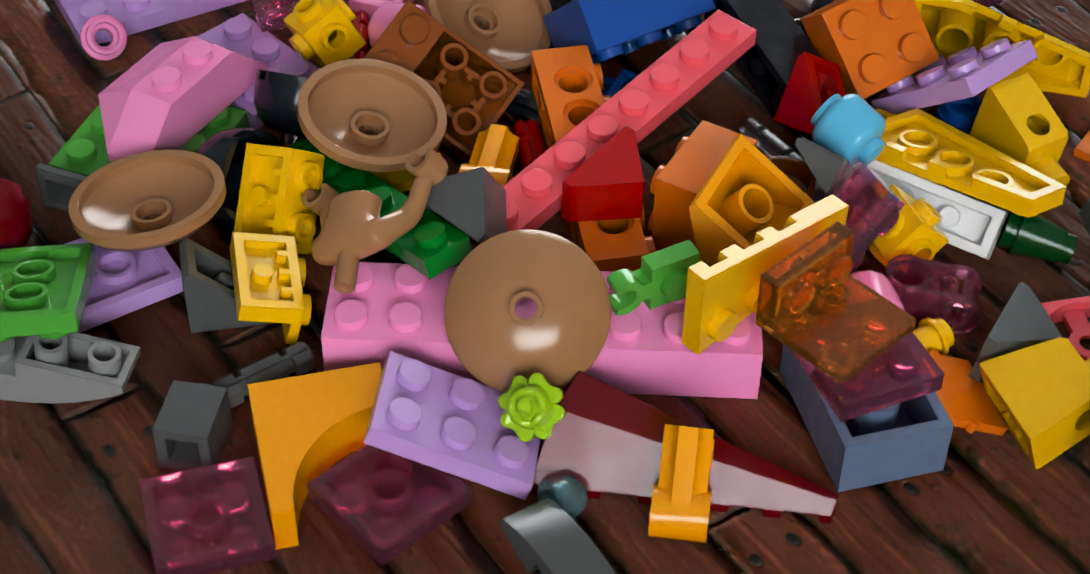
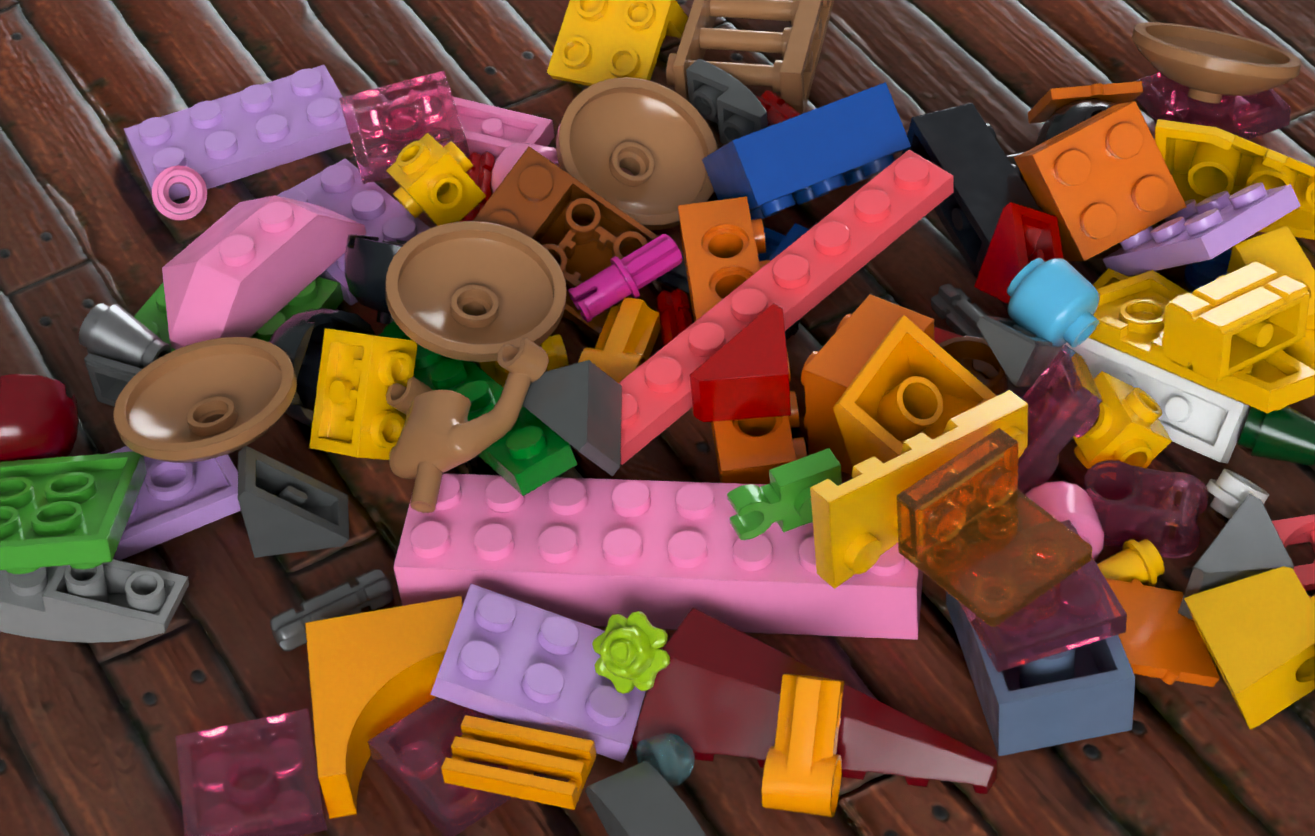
camera: 10 degrees right, 0 degrees up
dark grey brick [152,380,233,475] -> none
yellow bracket [229,232,312,344] -> none
medium nougat dish [444,229,611,393] -> none
none -> flat silver cone [79,303,171,369]
none -> light orange tile [441,715,597,810]
none -> dark pink axle [568,234,683,323]
none -> yellow brick [1162,261,1310,383]
none -> white plate [1205,469,1269,519]

